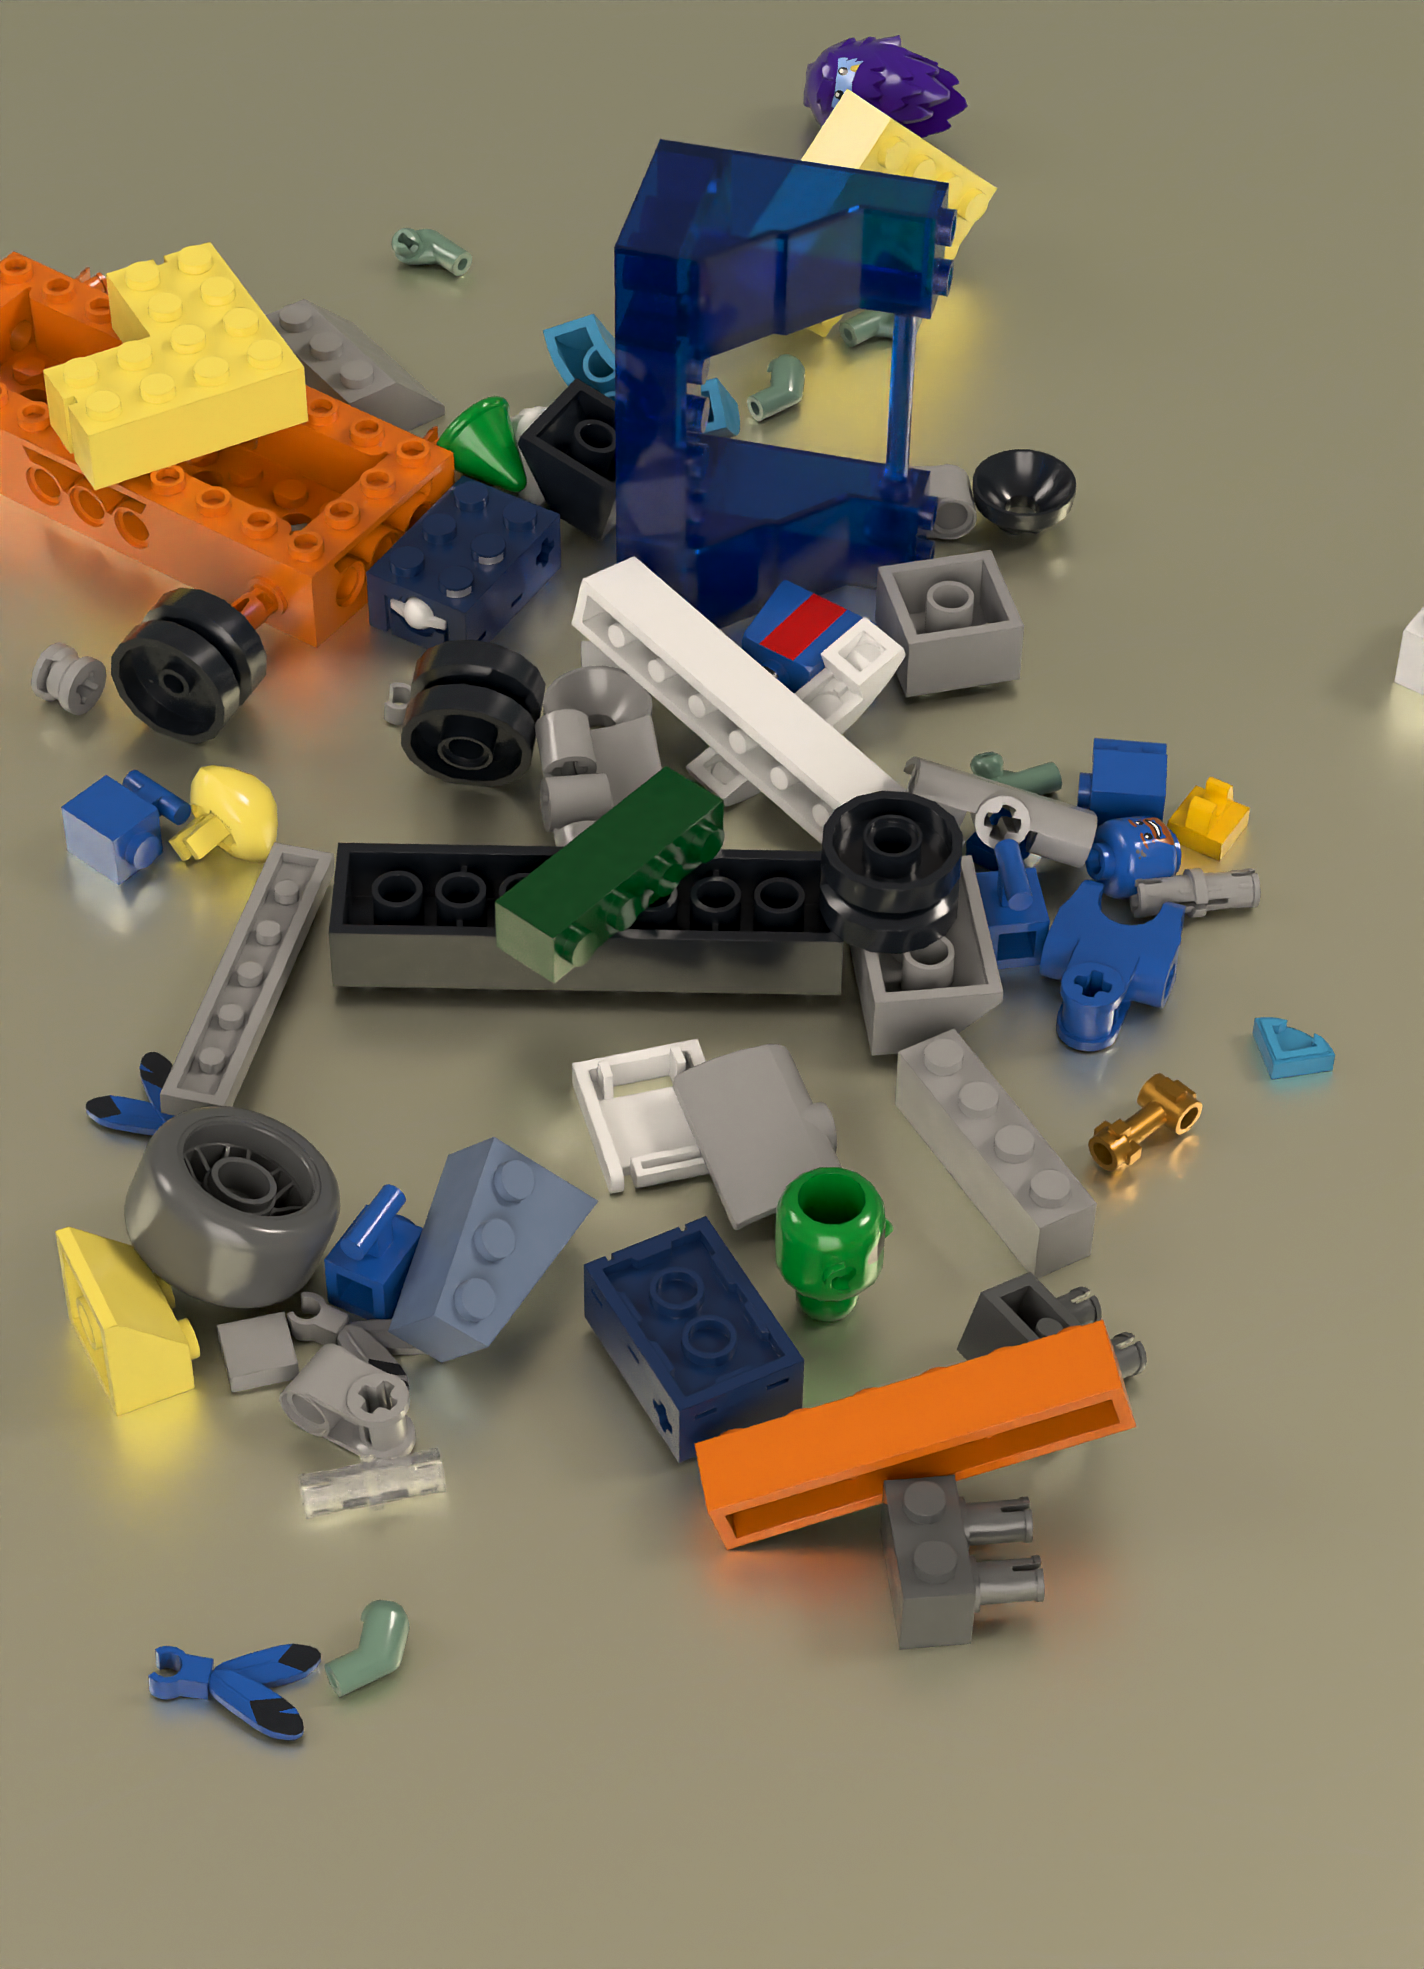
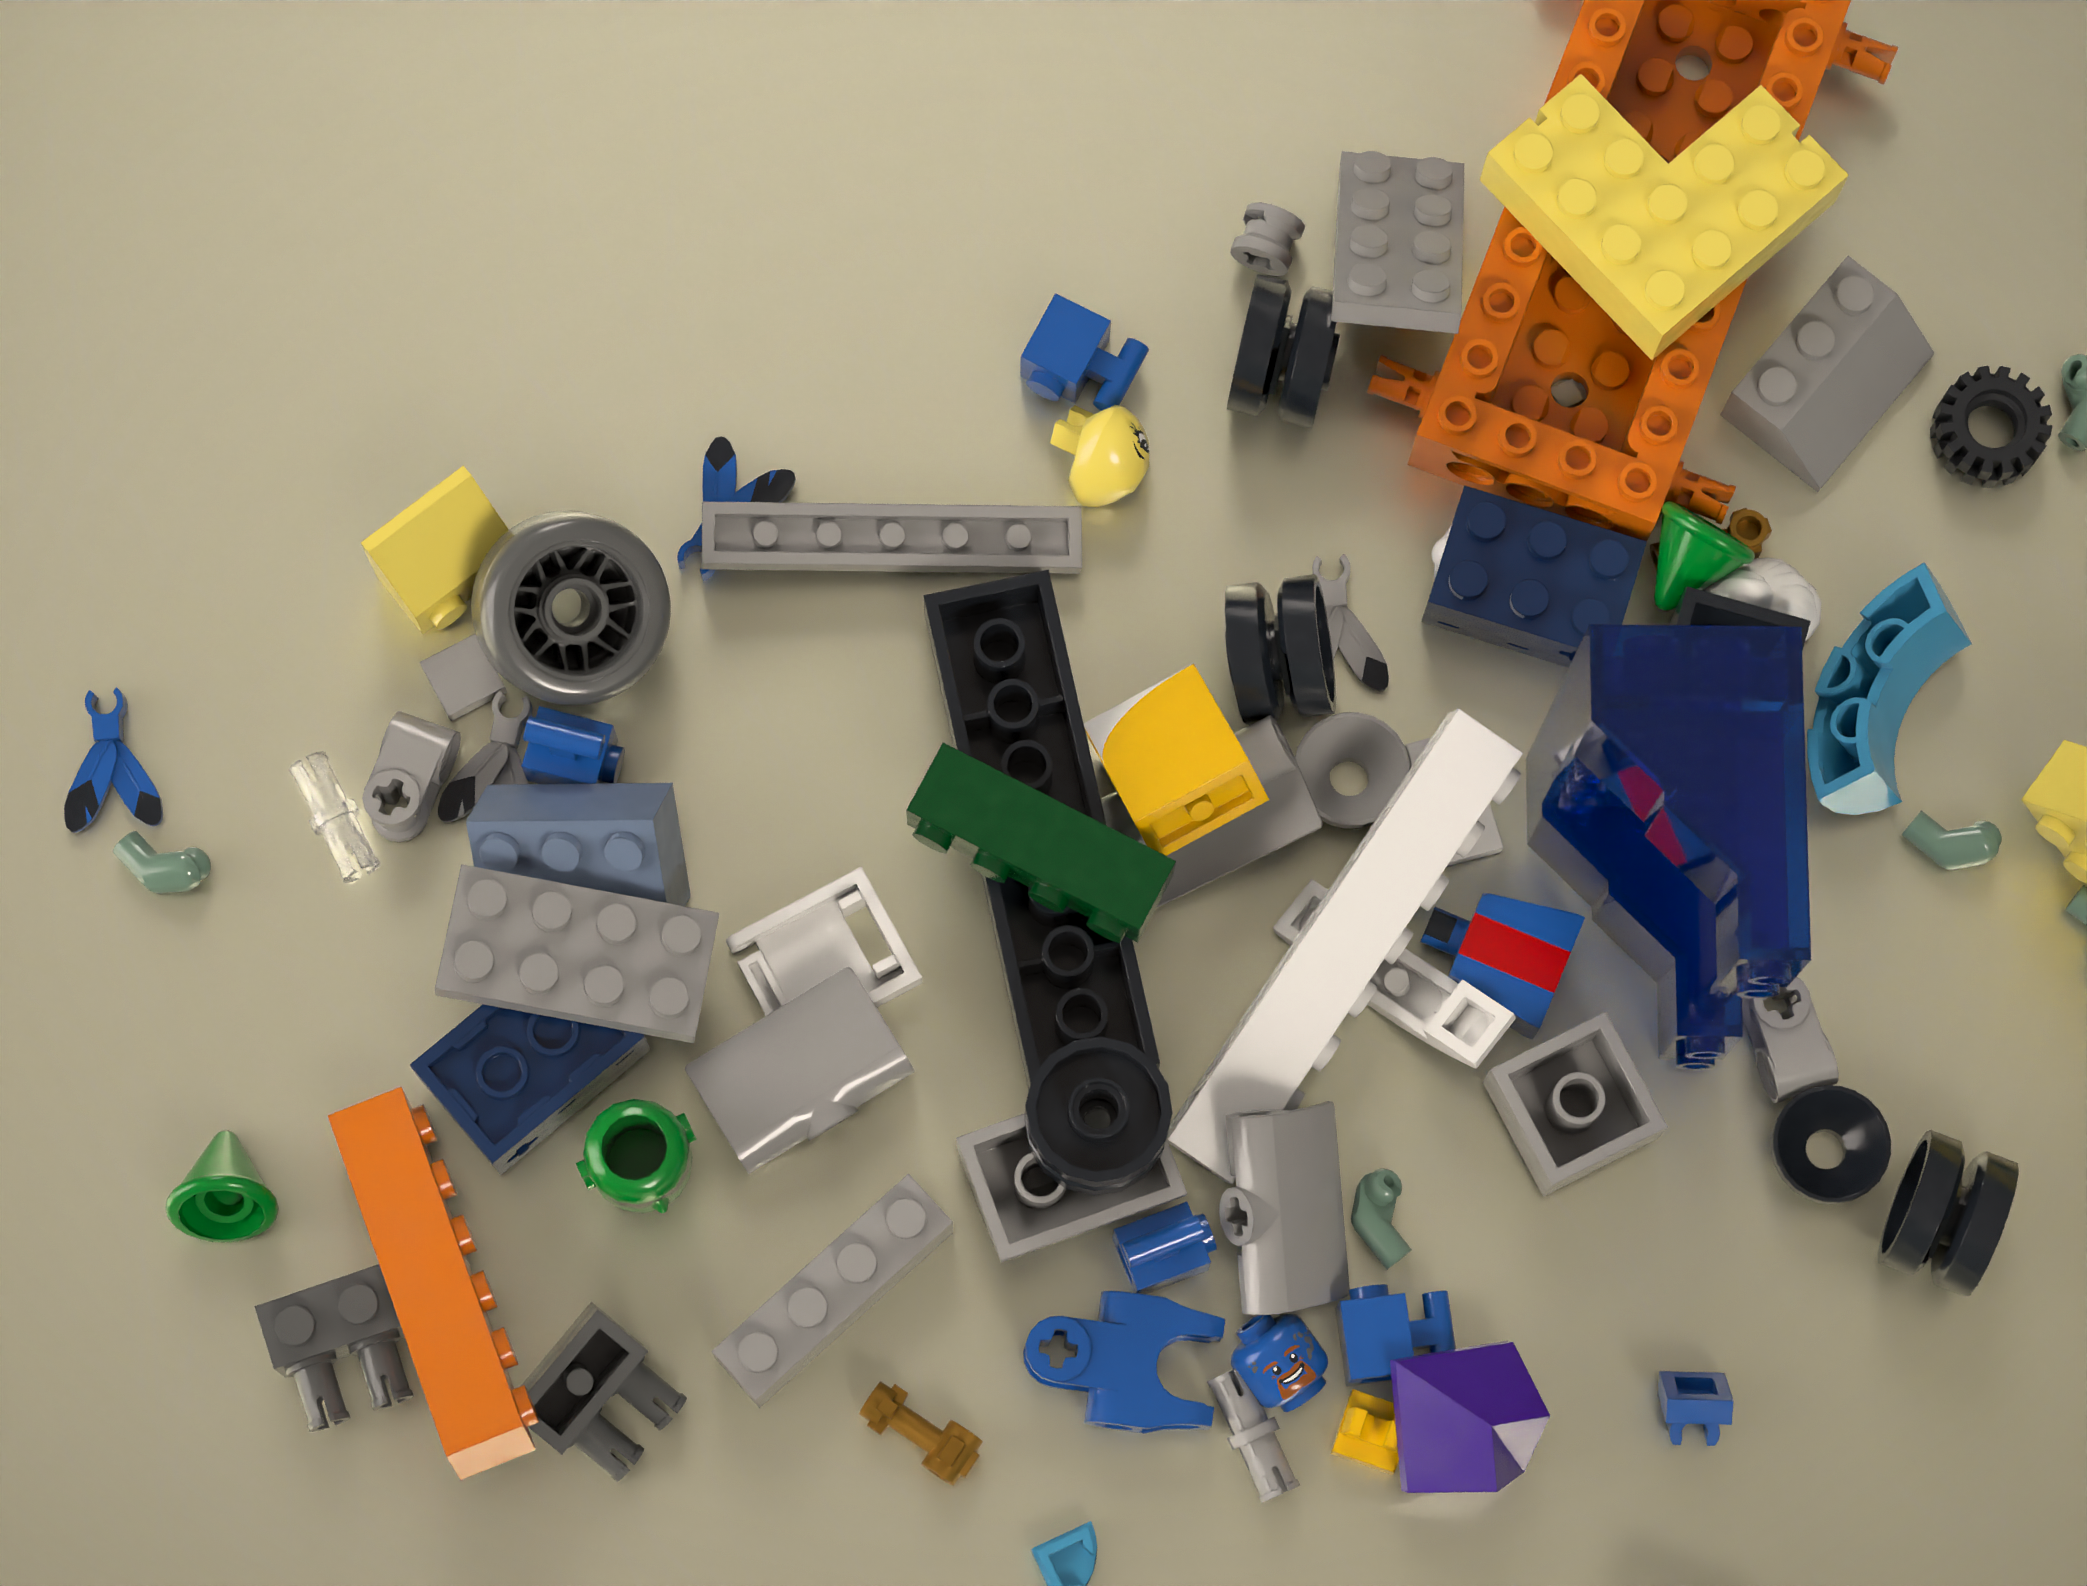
camera: 75 degrees right, 30 degrees up
none -> green hat [165,1130,279,1243]
none -> light grey plate [435,864,719,1043]
none -> yellow panel [1083,664,1269,856]
none -> light grey plate [1331,151,1464,334]
none -> dark purple slope [1390,1341,1550,1493]
none -> blue tile [1658,1371,1734,1446]
none -> black wheel [1878,1130,2019,1296]
none -> black tyre [1930,366,2053,488]

